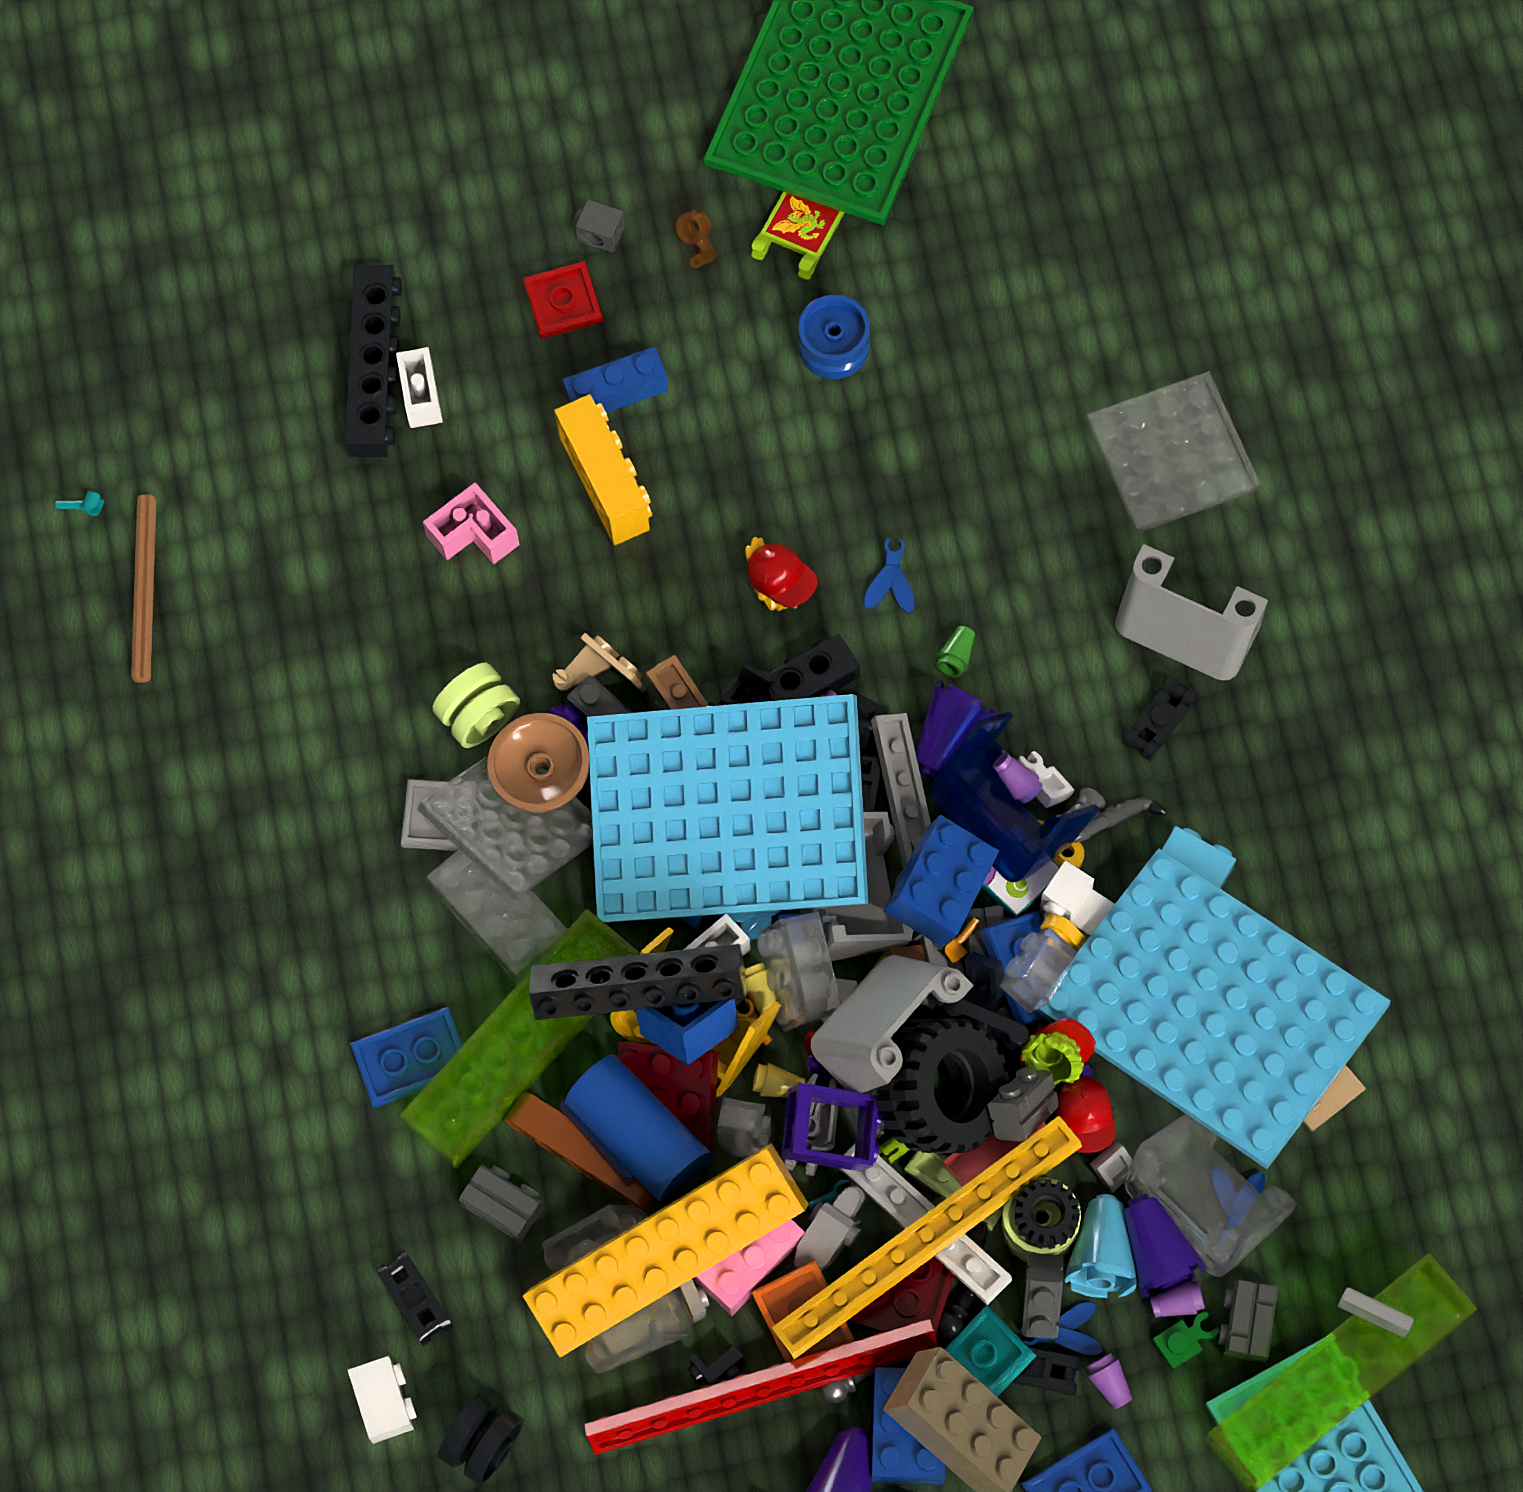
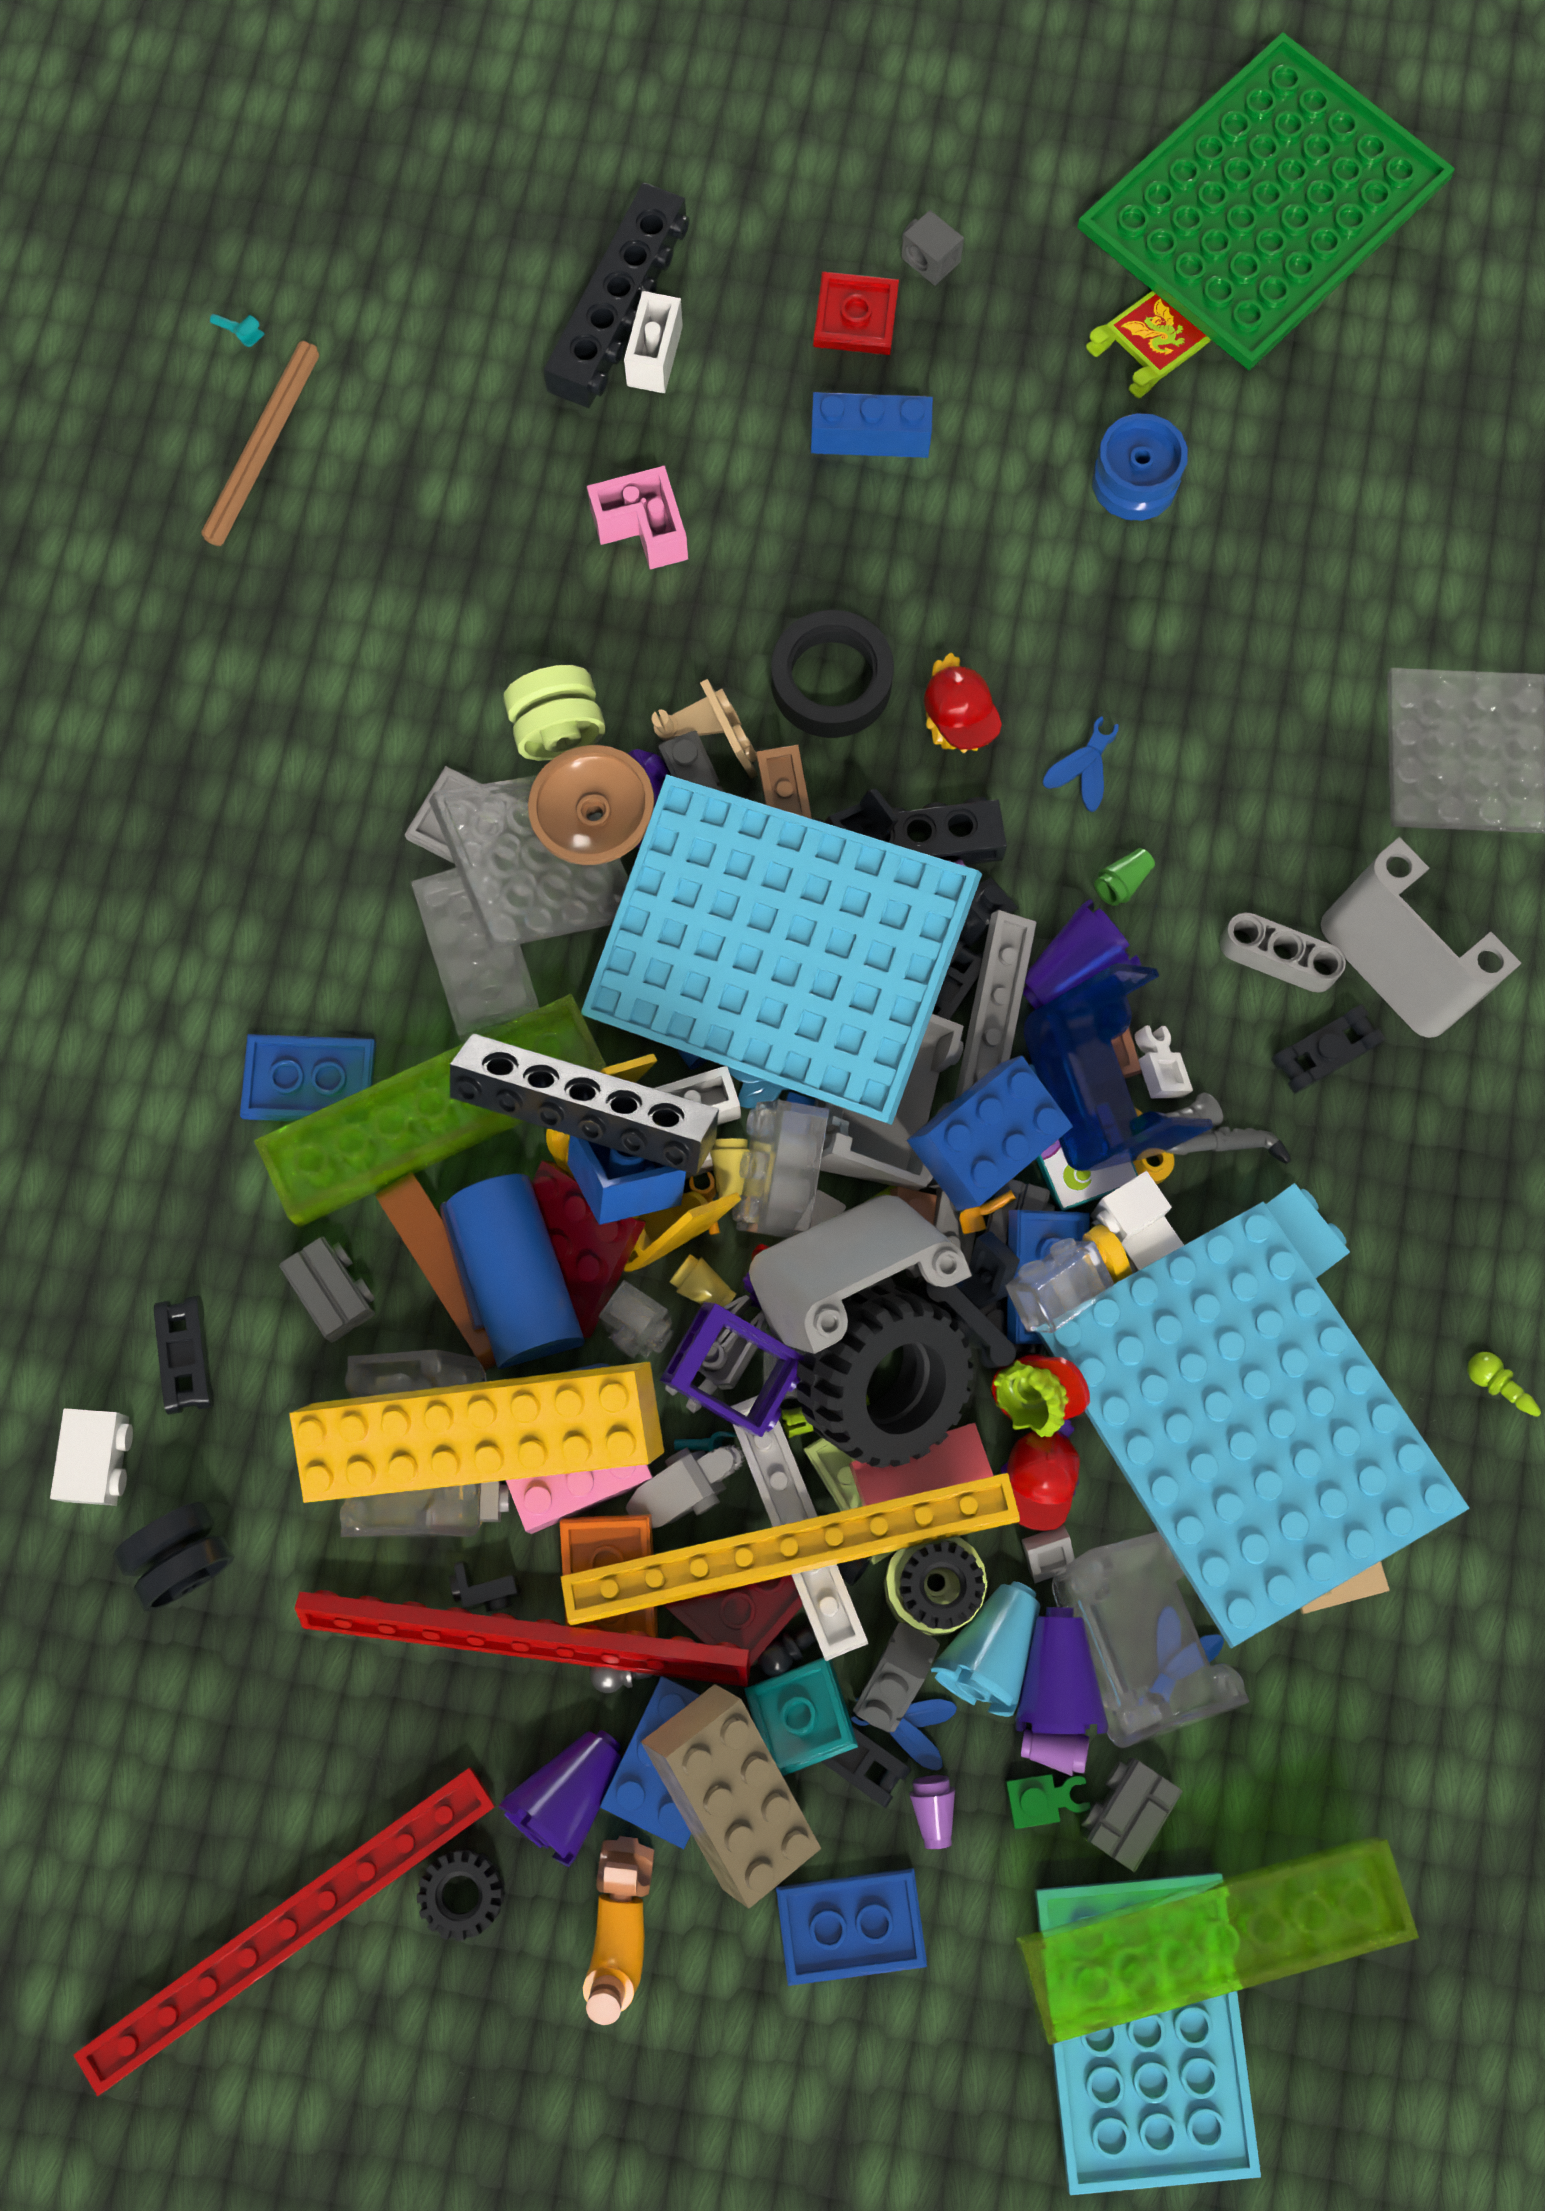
camera: 20 degrees right, 5 degrees up
yellow brick [554,394,652,546] -> none
clear orange plate [676,210,717,268] -> none
dark grey brick [987,1067,1059,1142] -> none
medium lavender cone [993,753,1042,803] -> none
light grey tile [1337,1287,1414,1338] -> none
none -> black tyre [771,610,894,738]
none -> light grey beam [1219,912,1346,993]
none -> lime bar [1467,1352,1541,1417]

